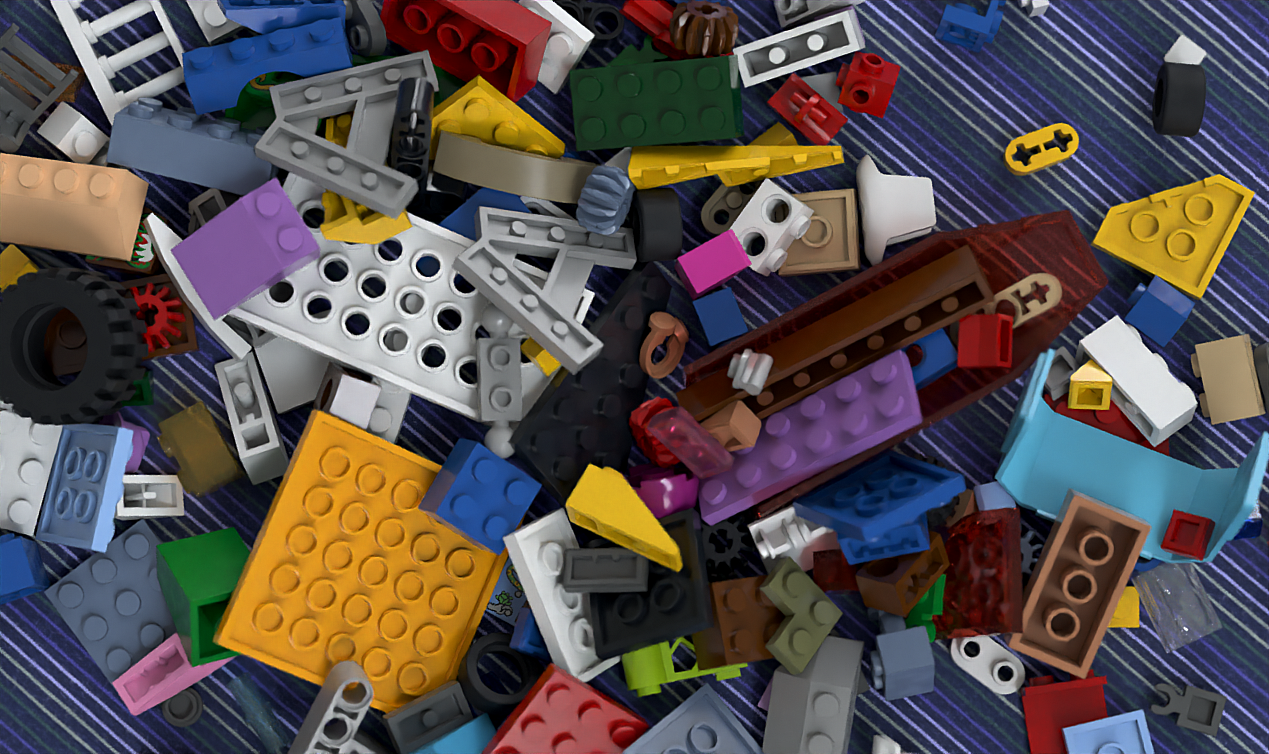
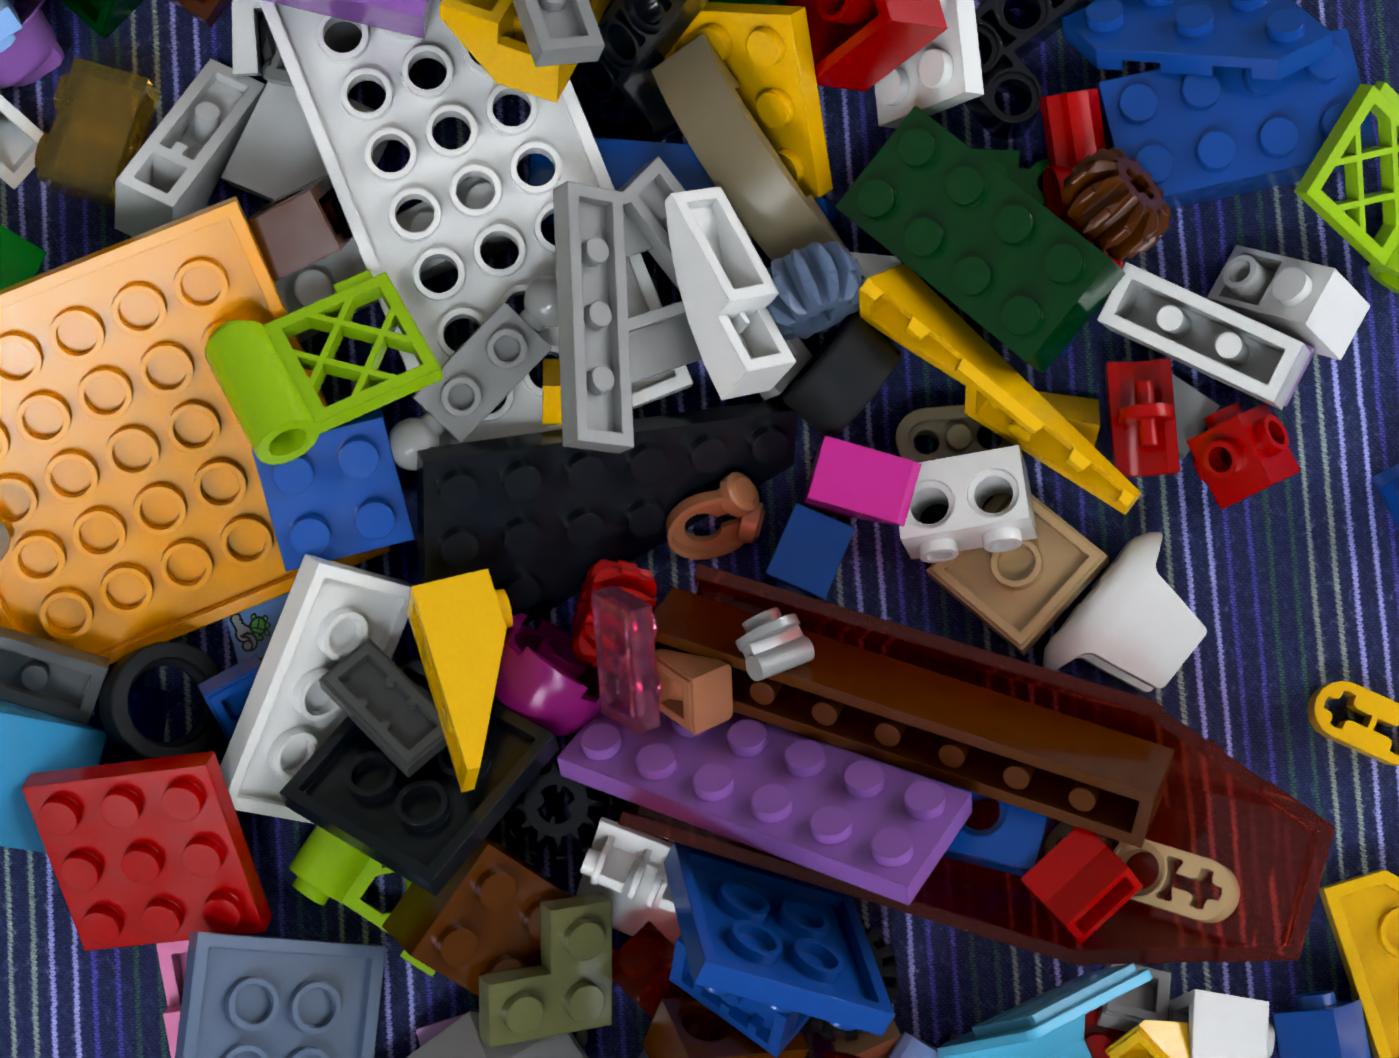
camera: 50 degrees right, 0 degrees up
none -> lime piece [205,269,443,465]
none -> white slope [665,186,796,400]

